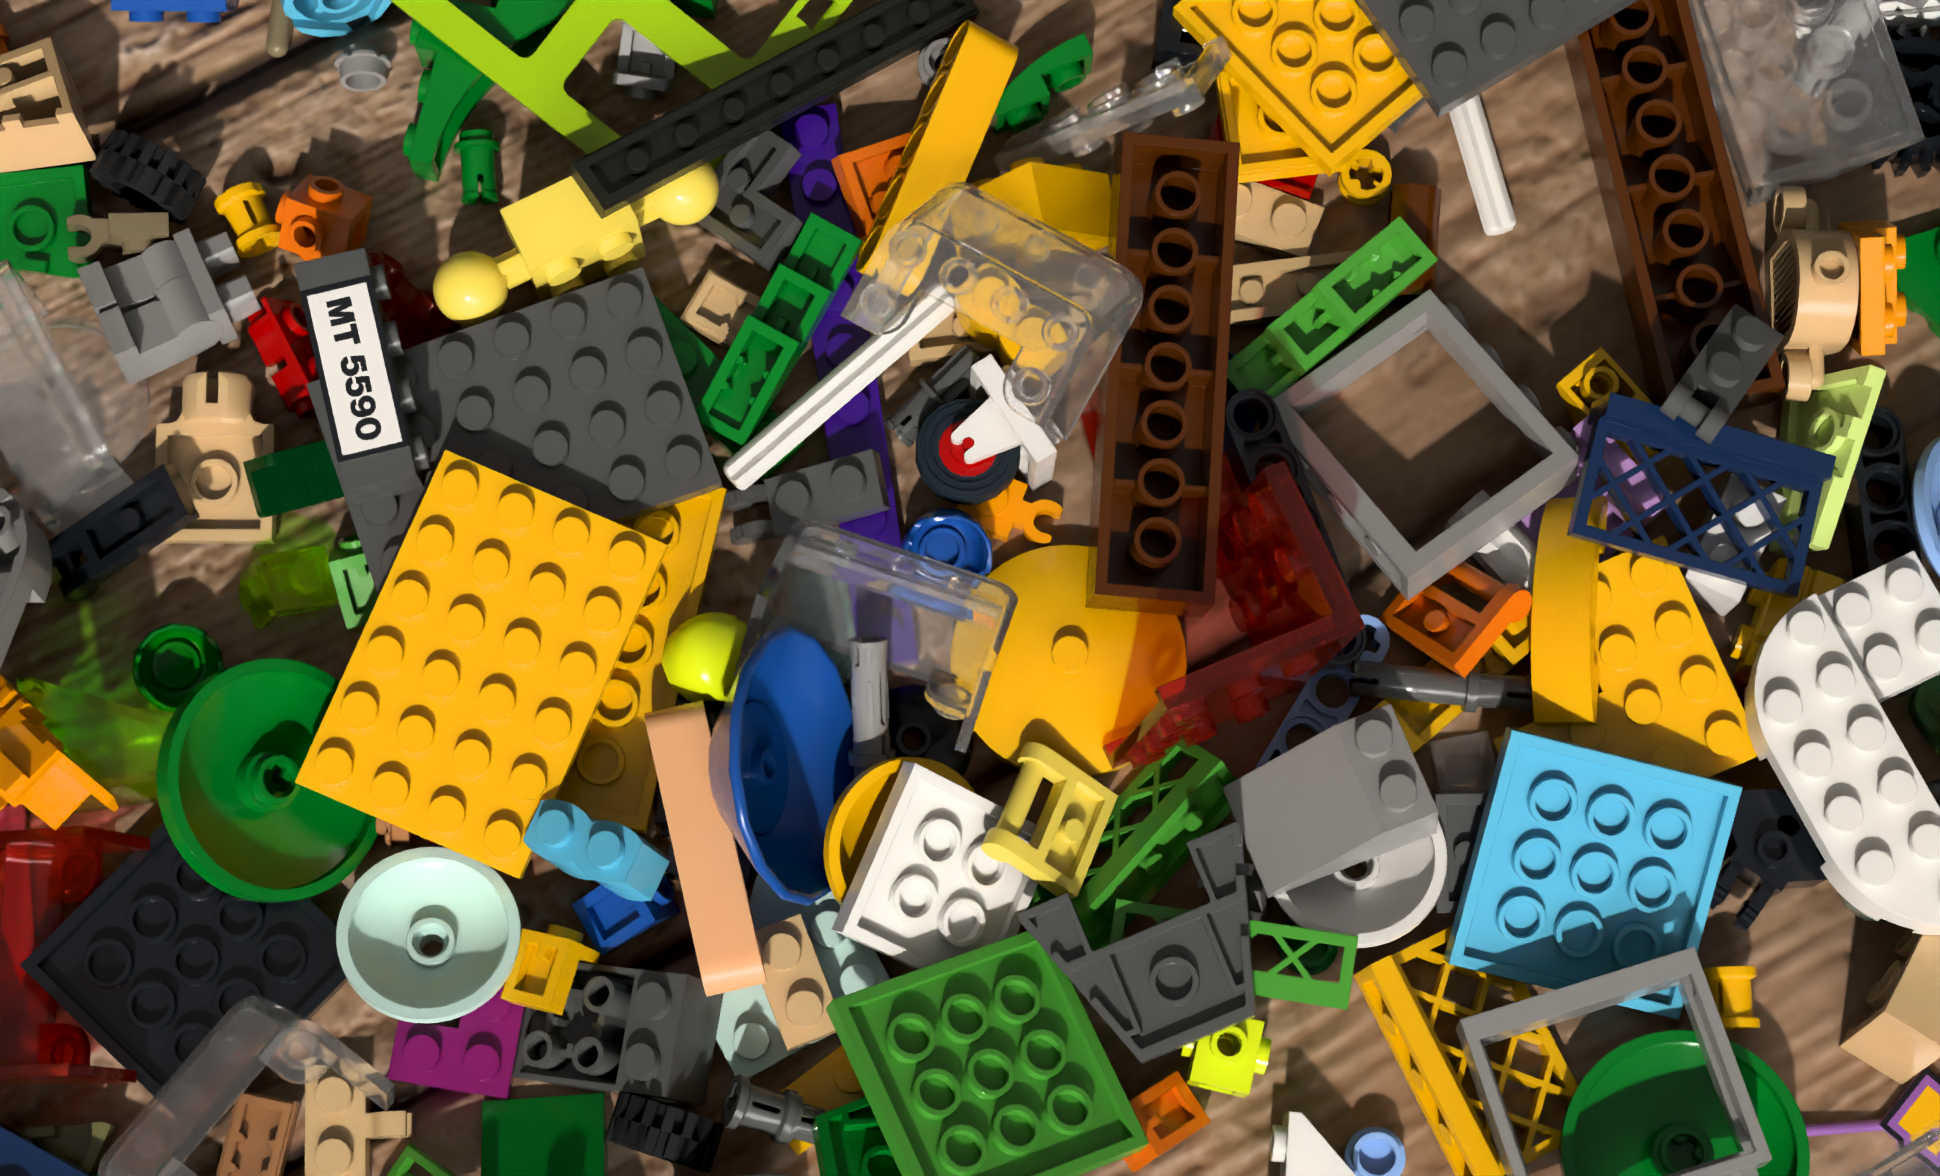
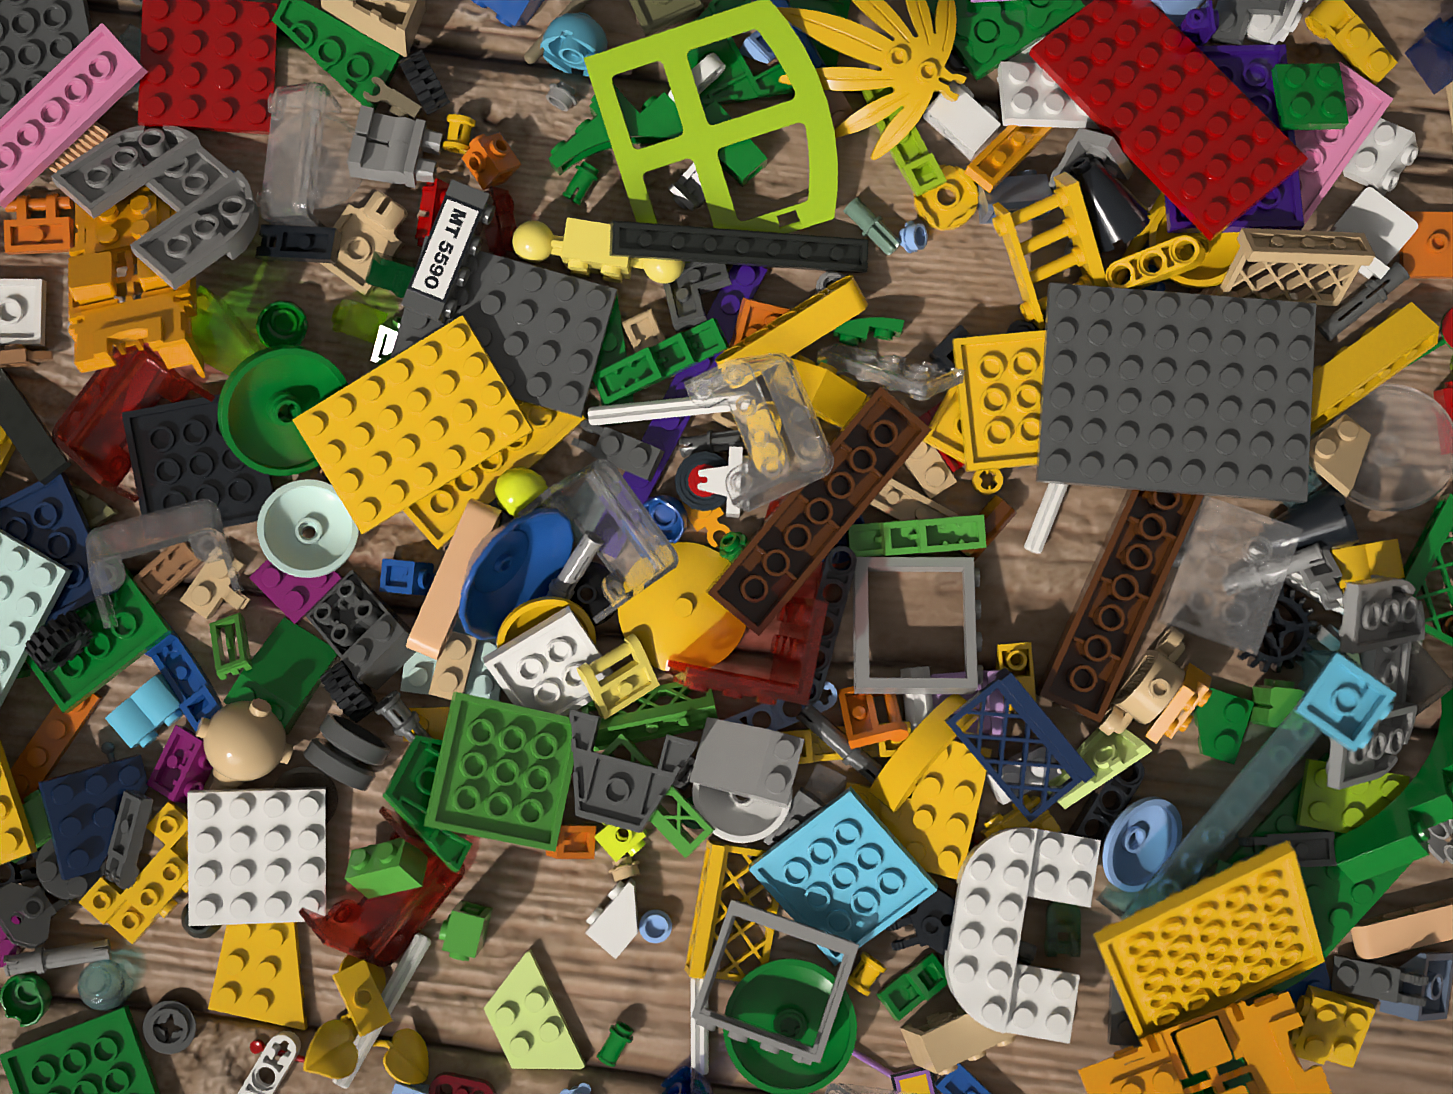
camera: 40 degrees right, 10 degrees up
yellow bracket [500,924,601,1015] -> none
medium azure brick [523,799,670,902] -> none
dark grey plate [1659,303,1785,445] -> none
none -> tan plate [608,856,640,882]
none -> green plate [719,532,747,561]
none -> green slope [876,953,948,1021]

